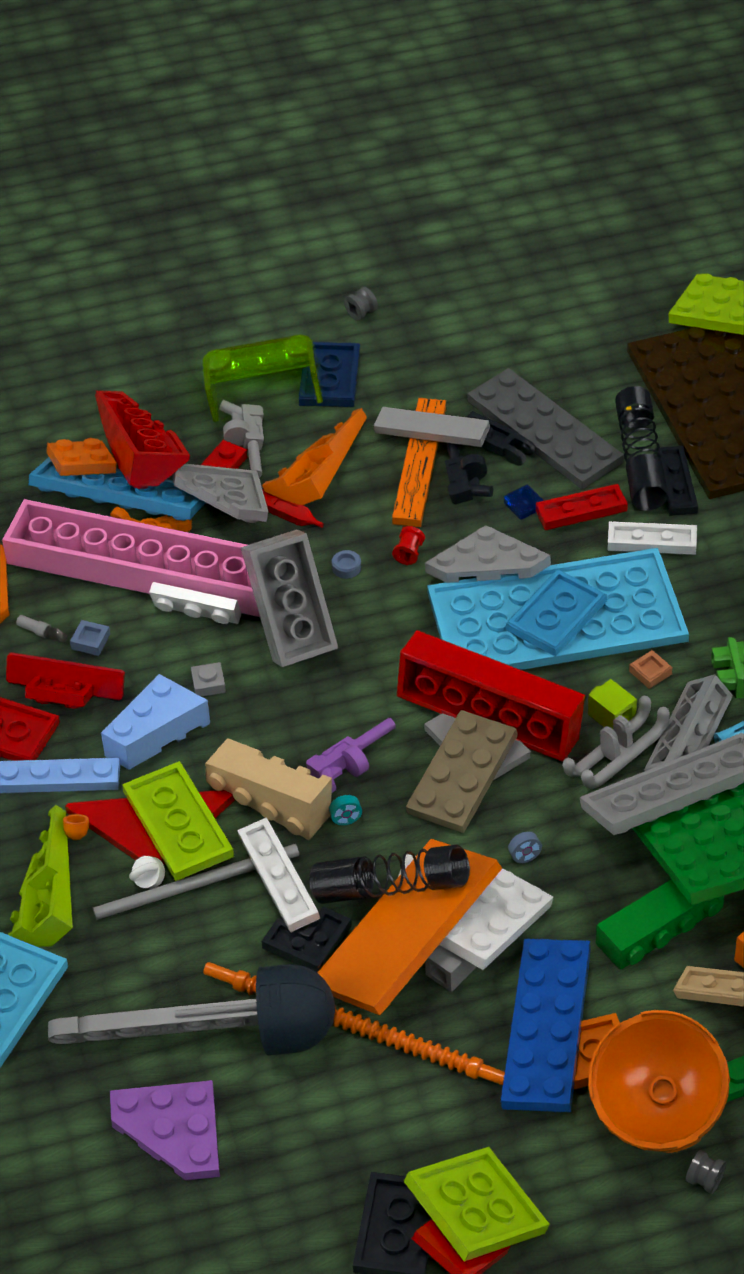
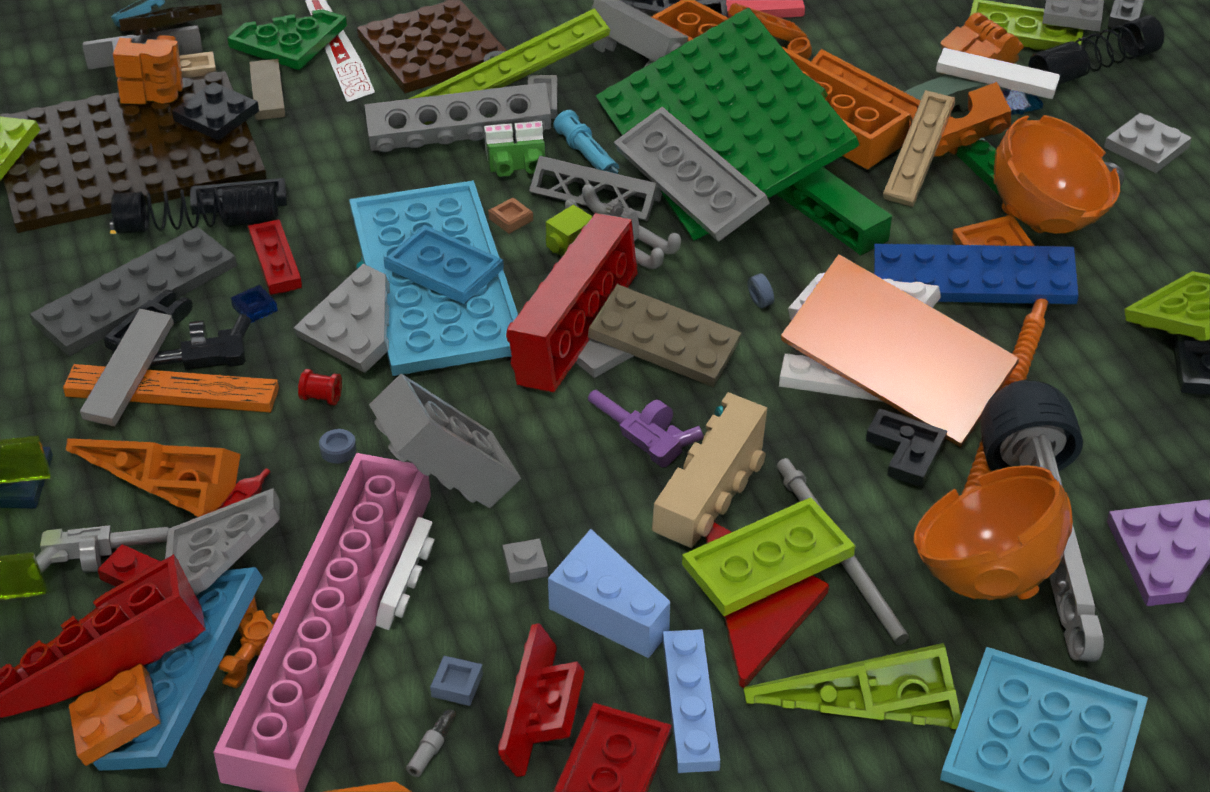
camera: 95 degrees left, 5 degrees down
orange hinge [63,814,89,840] -> none
white tile [129,856,165,889] -> none
white plate [237,817,320,932] -> none
black piece [309,844,470,904] -> none
white plate [608,521,697,555] -> none
none -> orange rock [914,465,1073,600]

